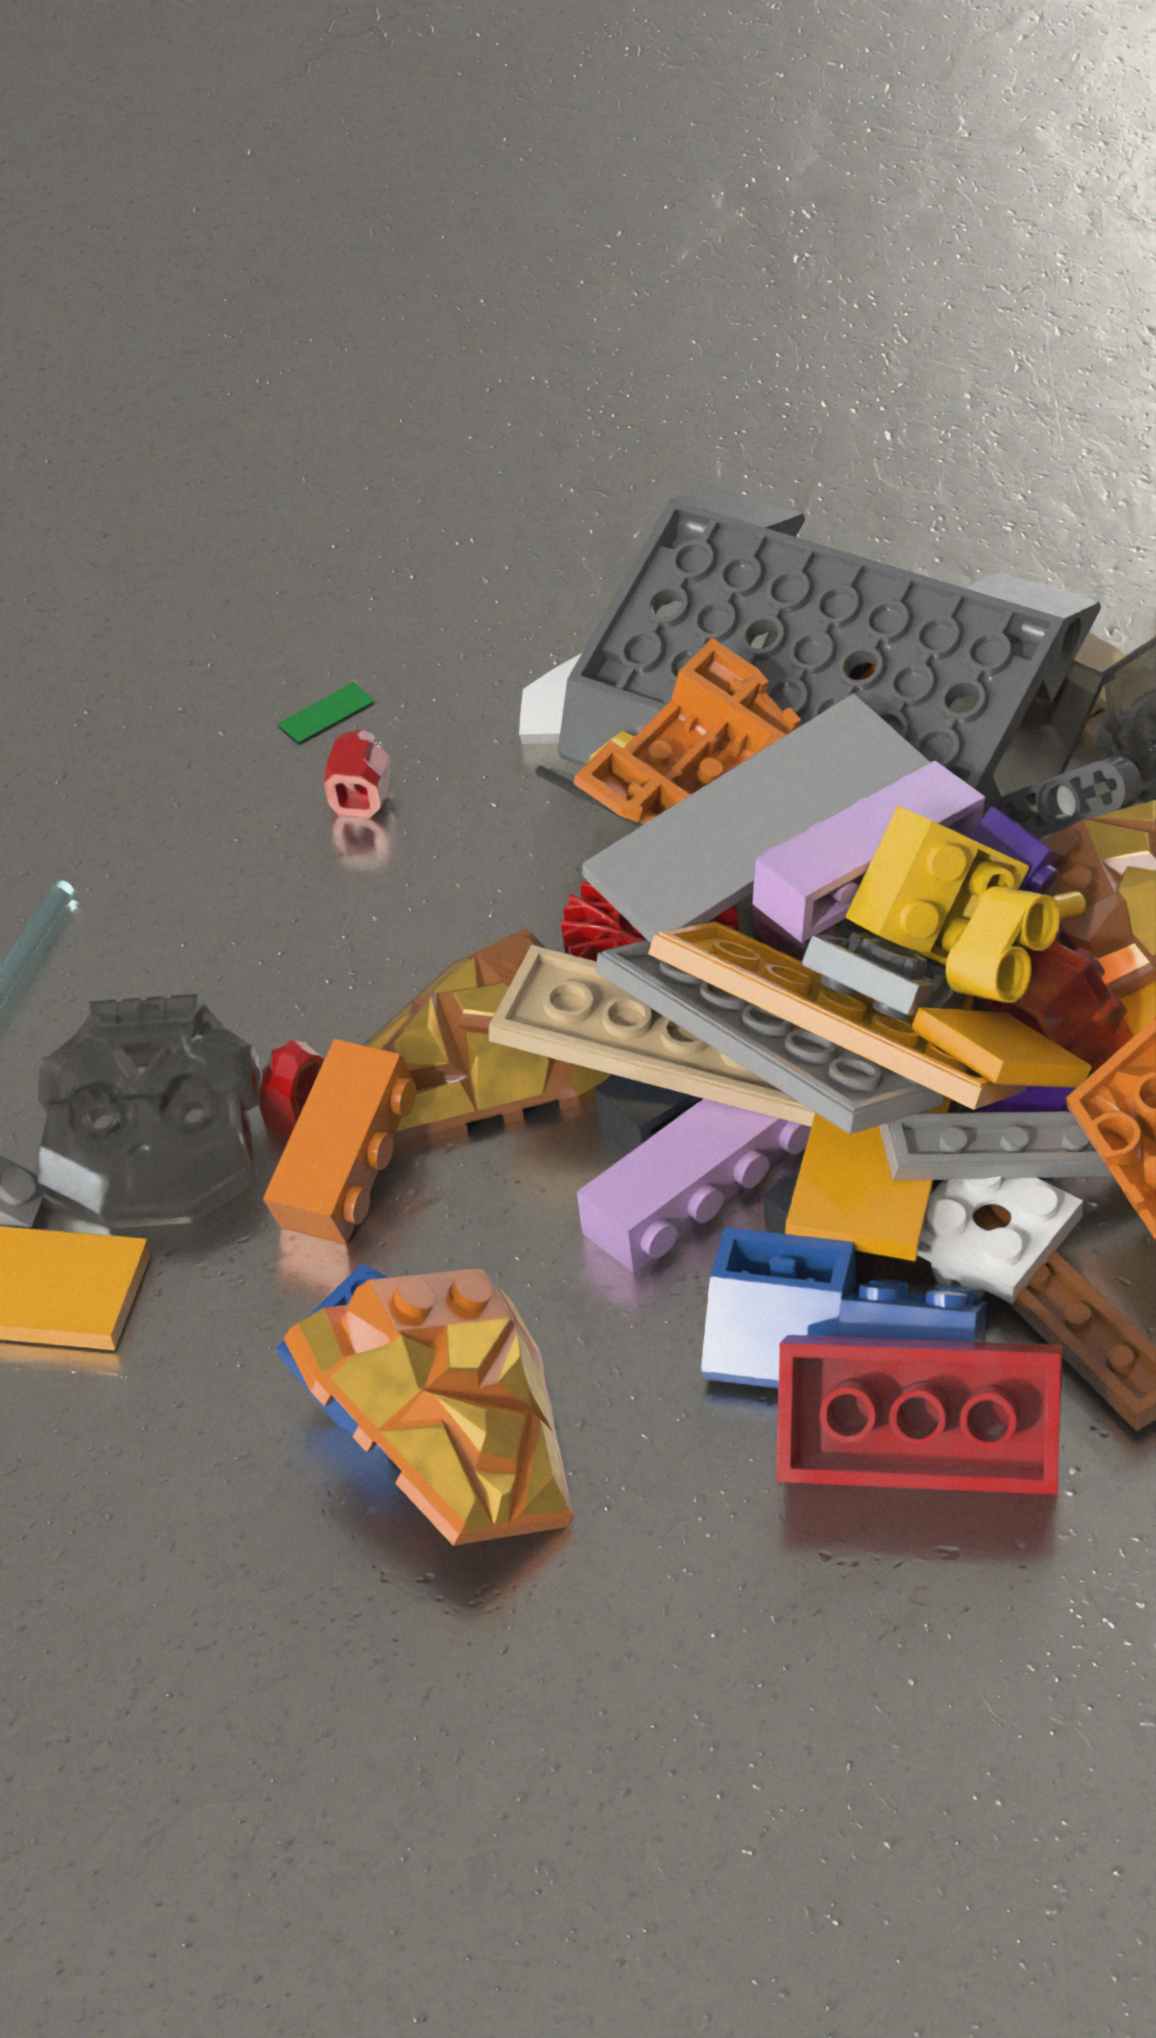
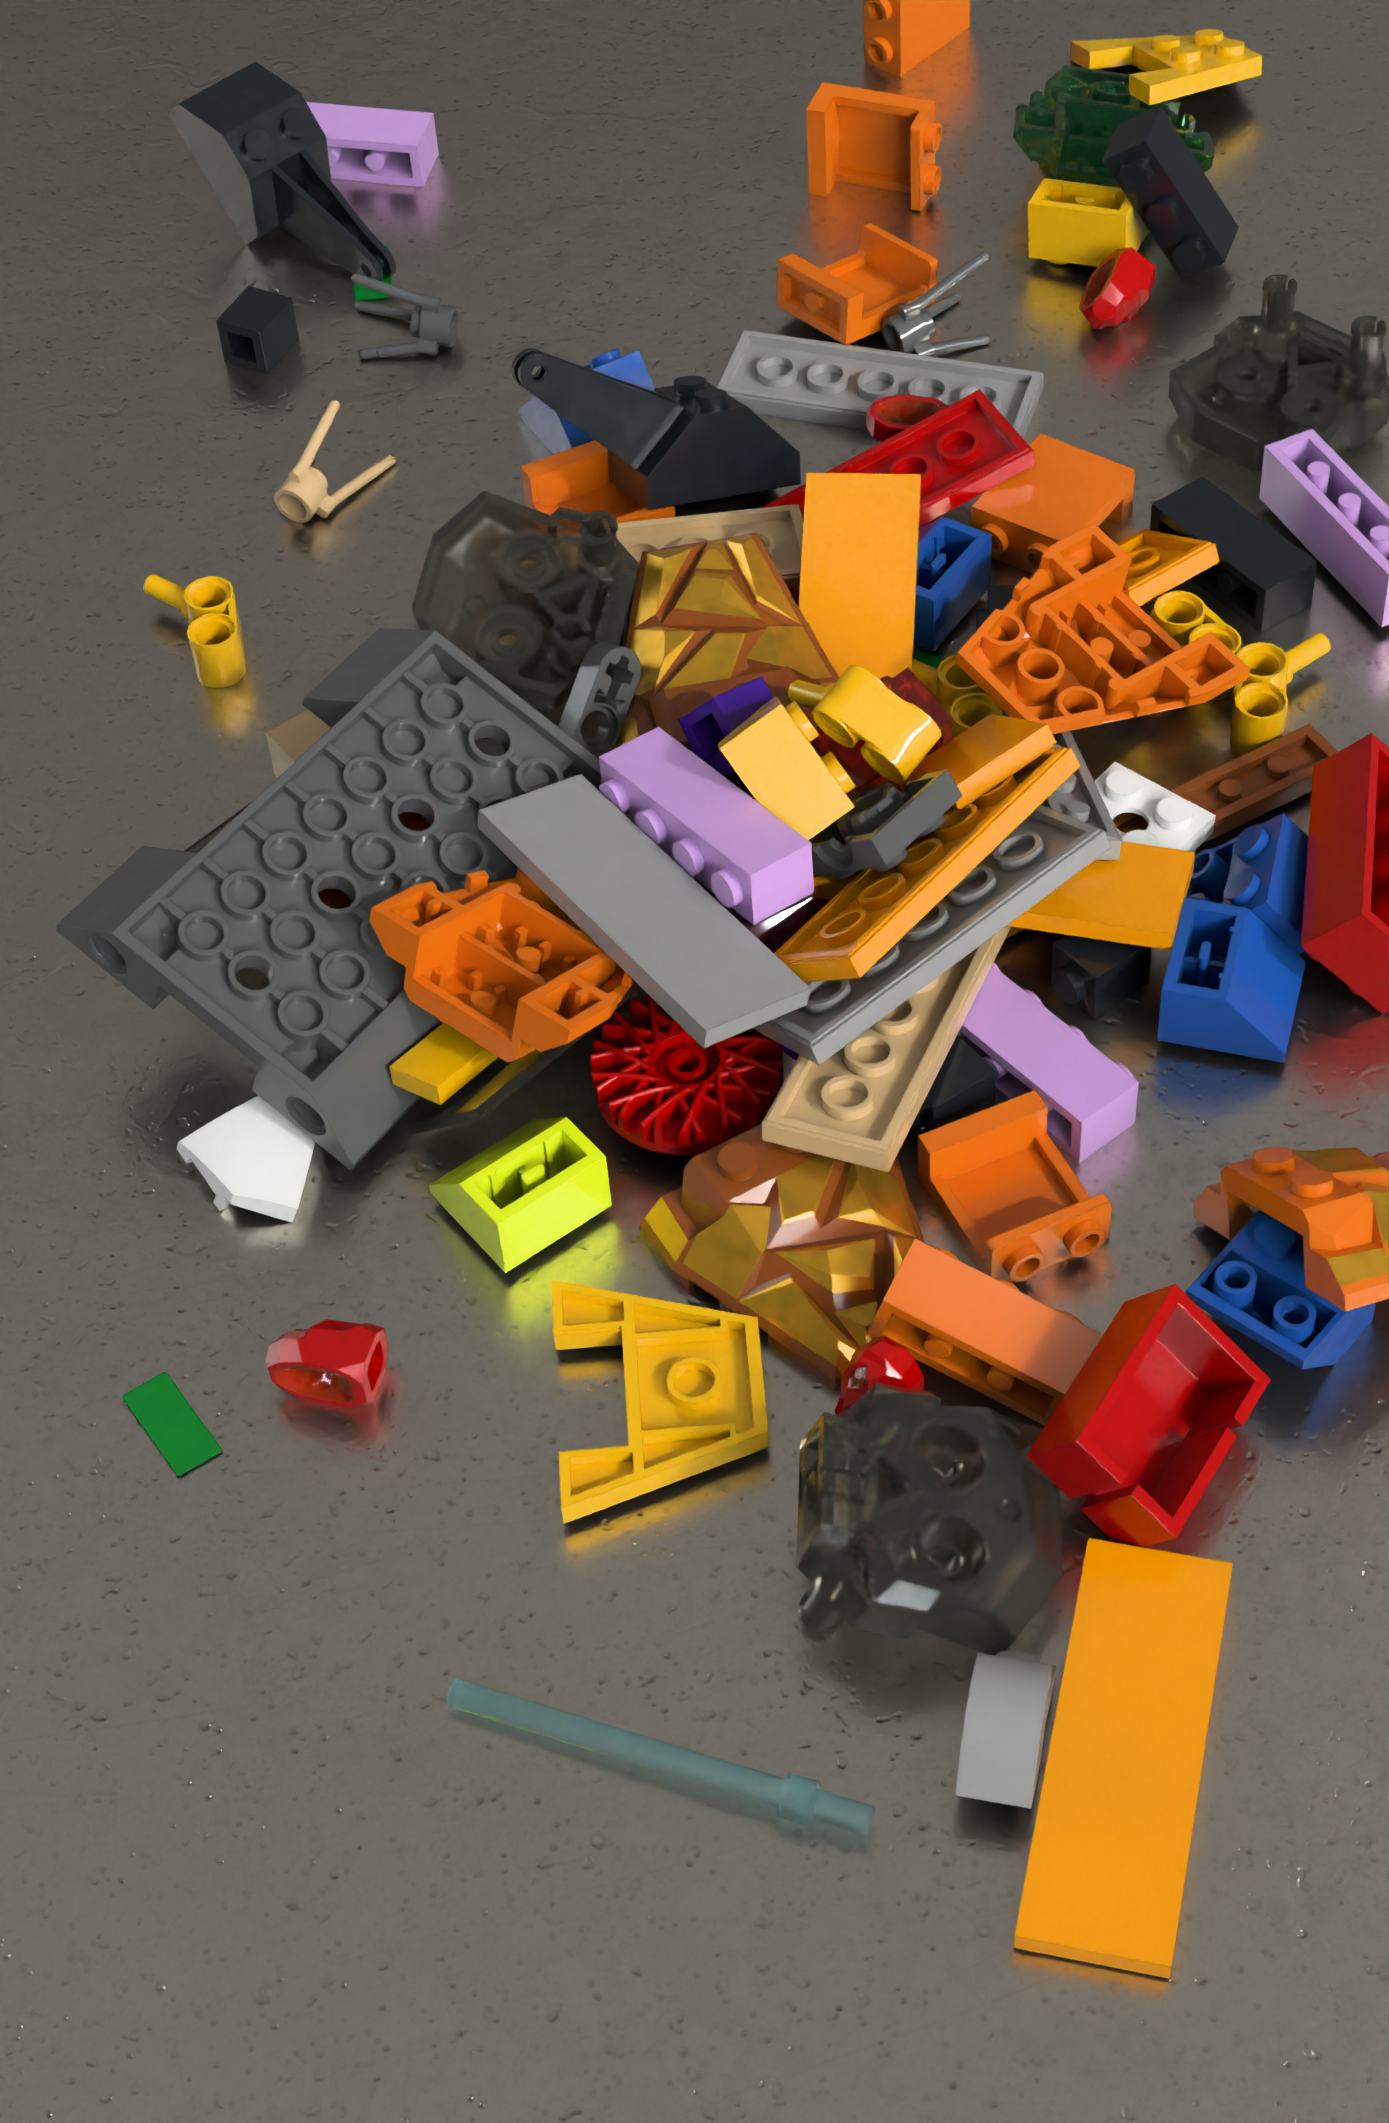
camera: 90 degrees left, 5 degrees up
none -> neon yellow slope [429,1117,612,1273]
none -> yellow wing [551,1280,770,1524]
none -> orange panel [918,1090,1112,1282]
none -> red piece [1026,1284,1271,1547]

